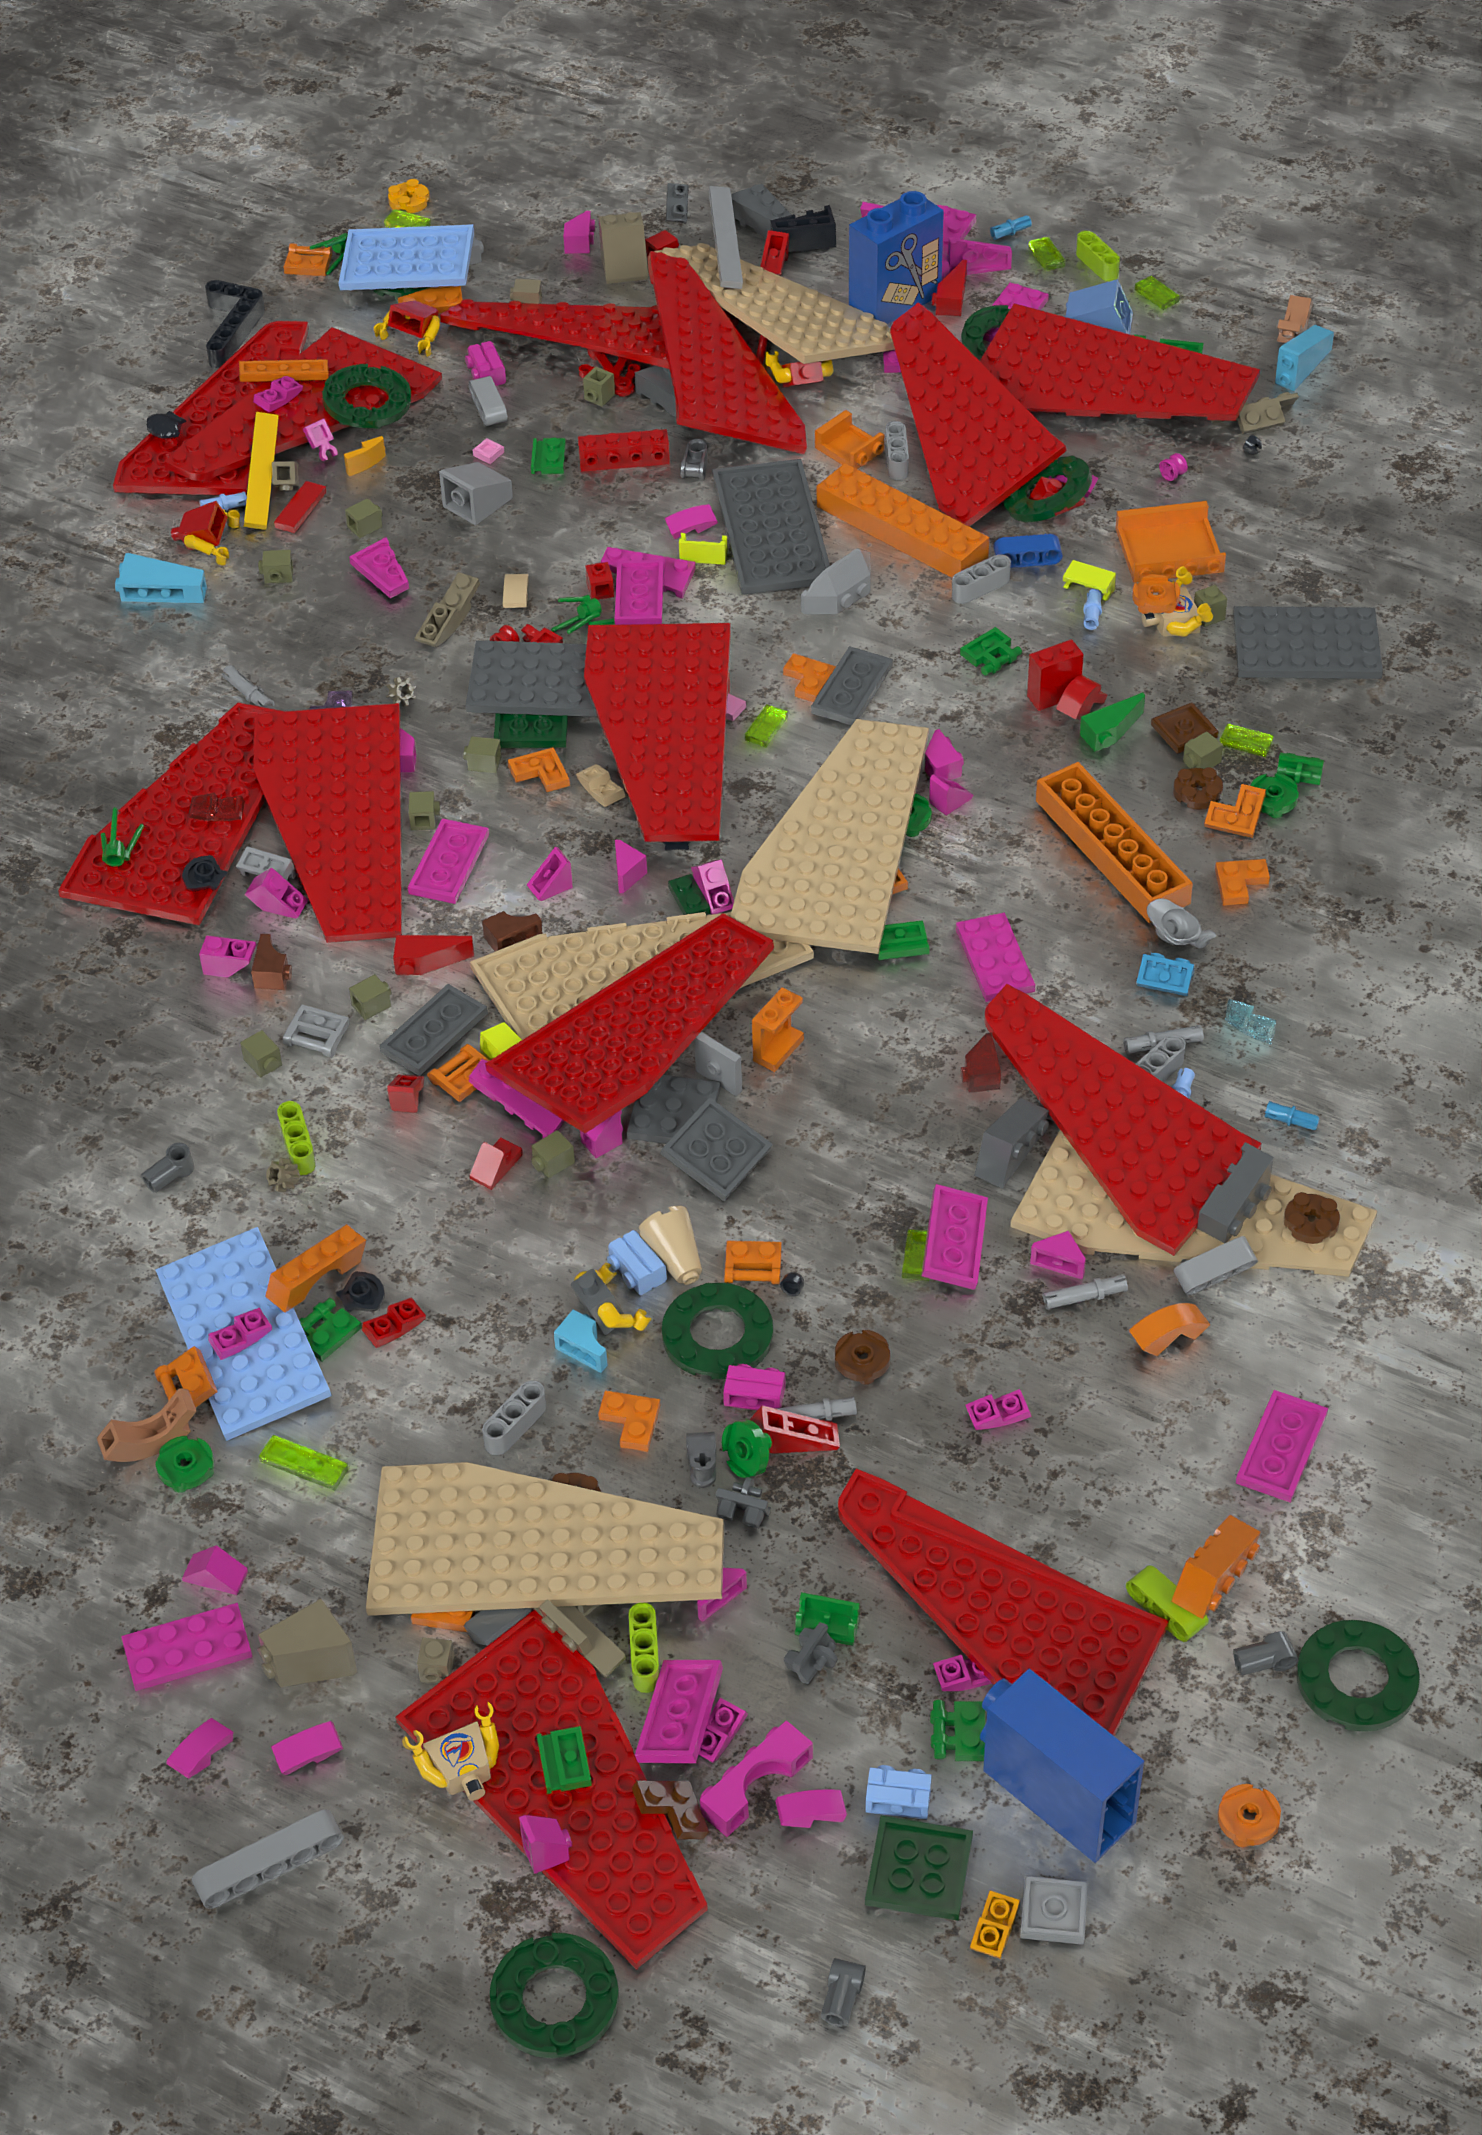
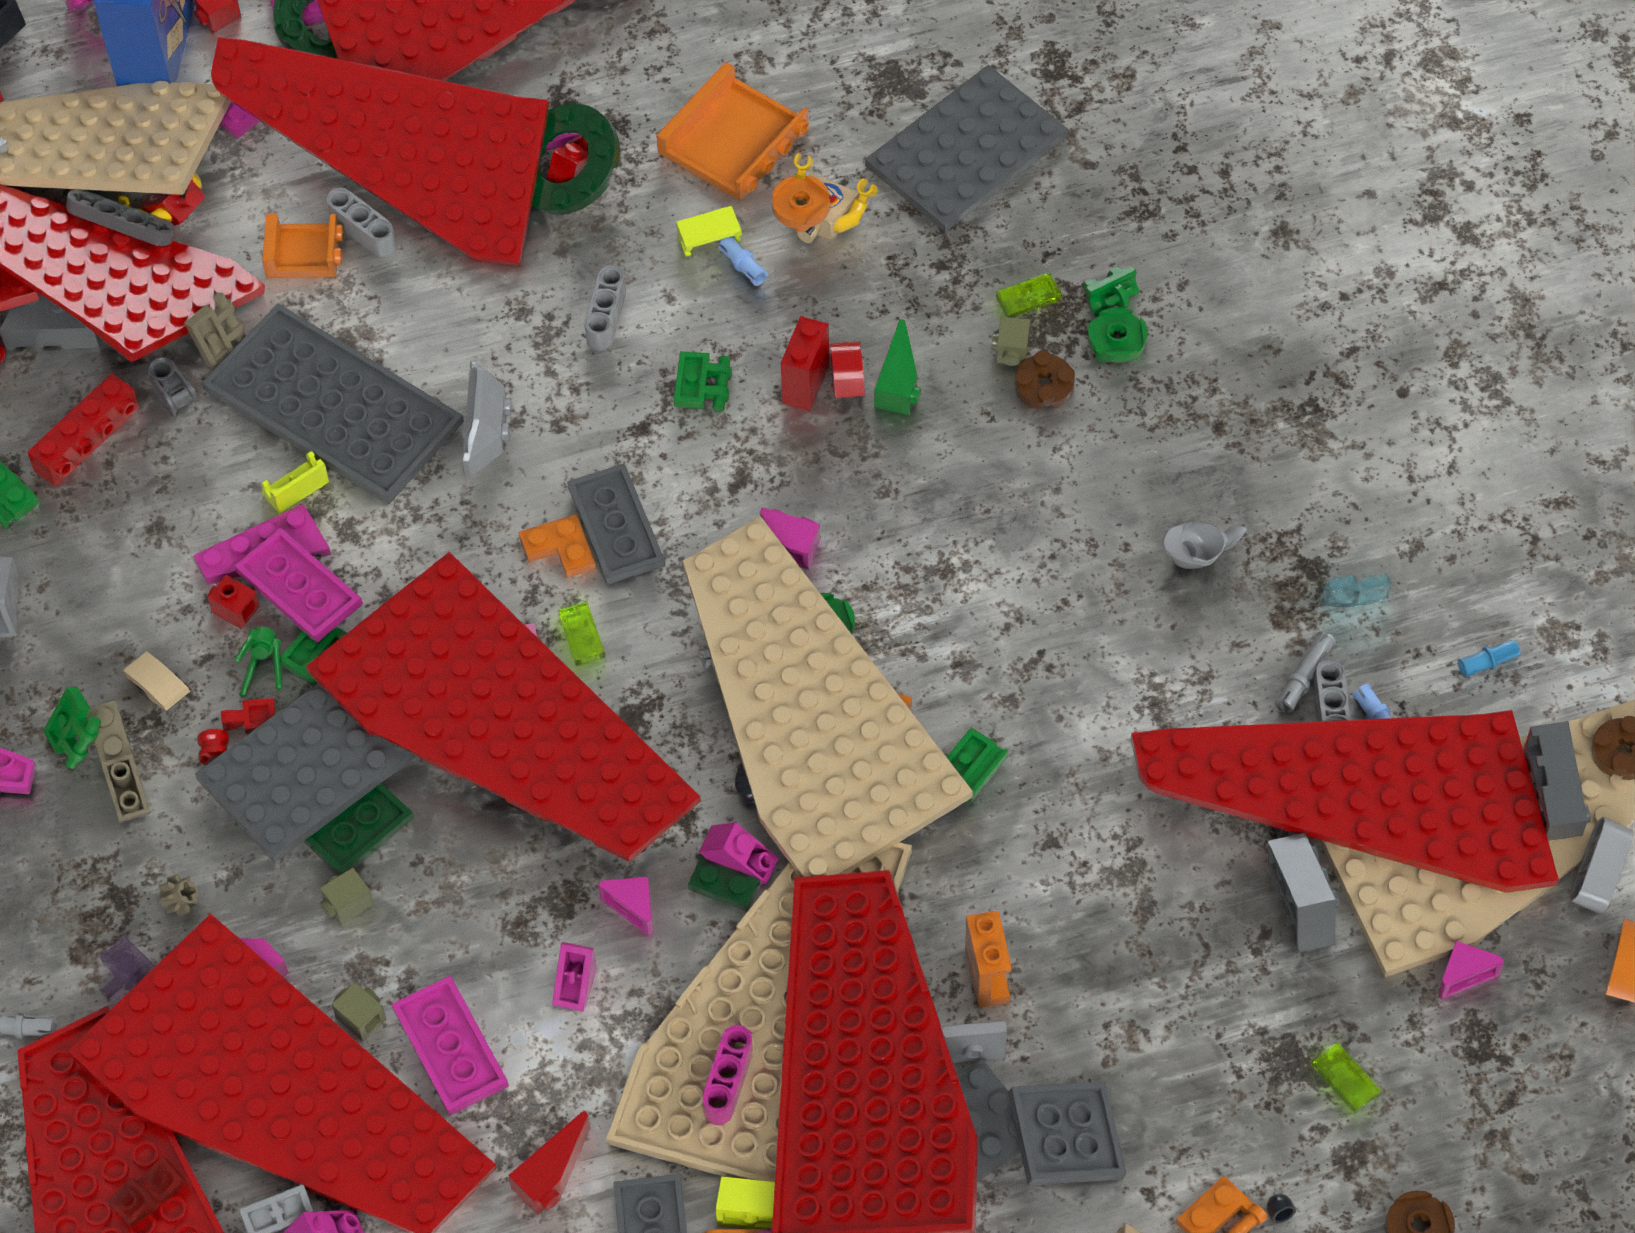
camera: 45 degrees left, 10 degrees up
copper arch [482,911,543,952] -> none
orange plate [508,747,570,792] -> none
tan slope [576,764,625,807] -> none
dark pink slope [665,504,718,539] -> none
orange brick [817,463,989,578] -> none
dark pink plate [921,1184,988,1290] -> none
dark pink slope [929,774,974,816] -> none
dark pink plate [956,912,1035,1002] -> none
clear red slope [960,1033,1001,1093] -> none
dark pink slope [965,1389,1032,1430] -> none
blue beam [993,534,1063,568] -> none
orange brick [1036,762,1193,923] -> none
light grey pin [1043,1274,1128,1310] -> none
dark azure bracket [1136,953,1194,996] -> none
reddish brown plate [1151,702,1219,754] -> none
dark pink wheel [1159,453,1188,481] -> none
olive brick [1194,585,1227,627] -> none
orange plate [1204,784,1266,838] -> none
orange plate [1215,859,1270,906] -> none
none -> green plate [43,686,101,769]
none -> dark grey beam [66,189,174,246]
none -> dark tan plate [184,292,246,369]
none -> dark pink beam [702,1025,753,1125]

